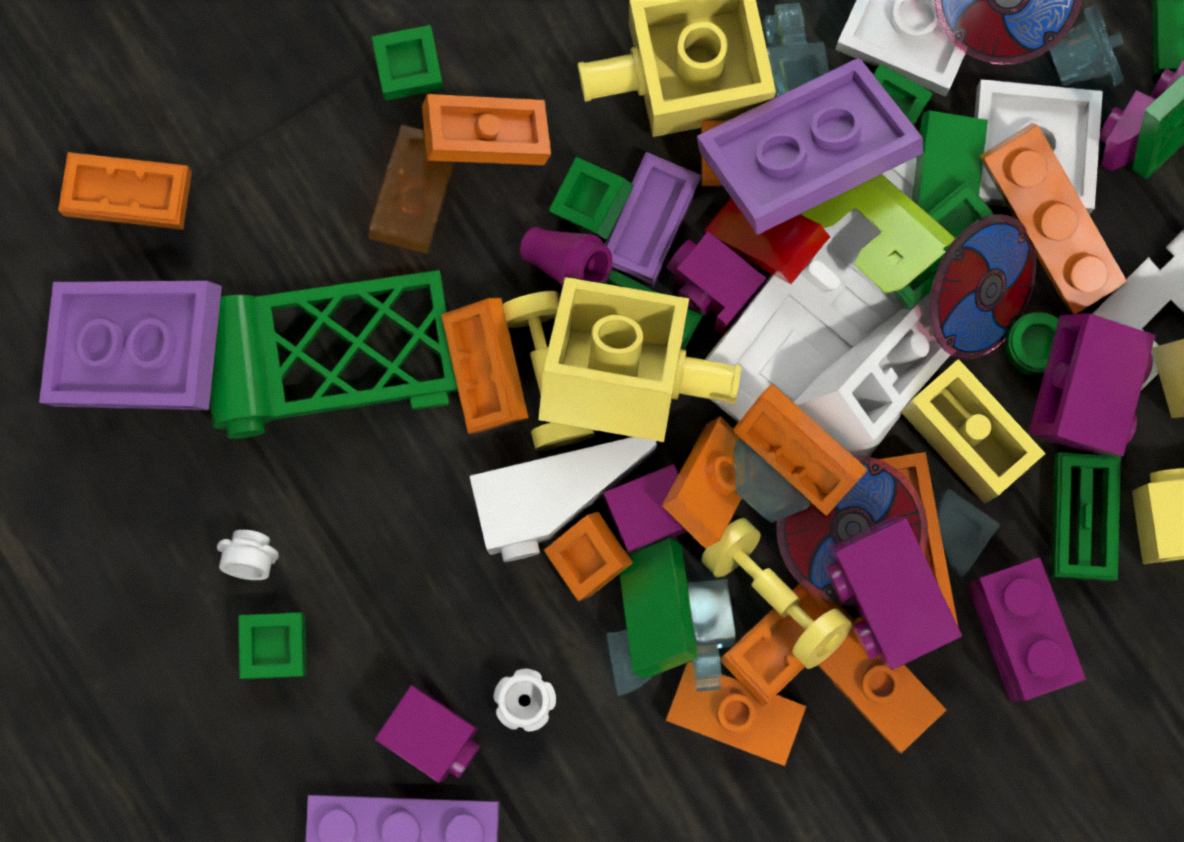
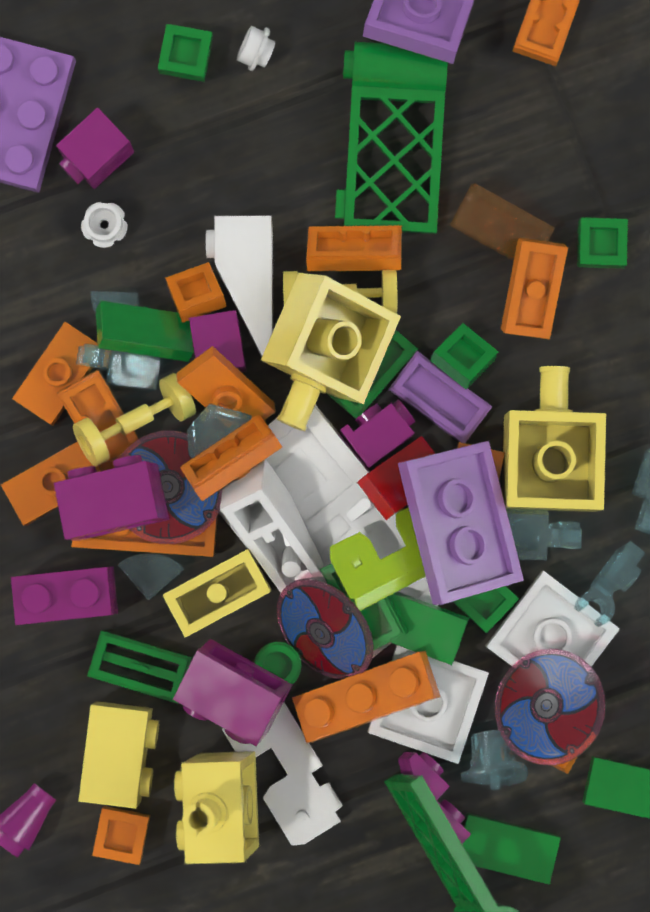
camera: 100 degrees right, 5 degrees up
magenta cone [520,227,612,286] -> none

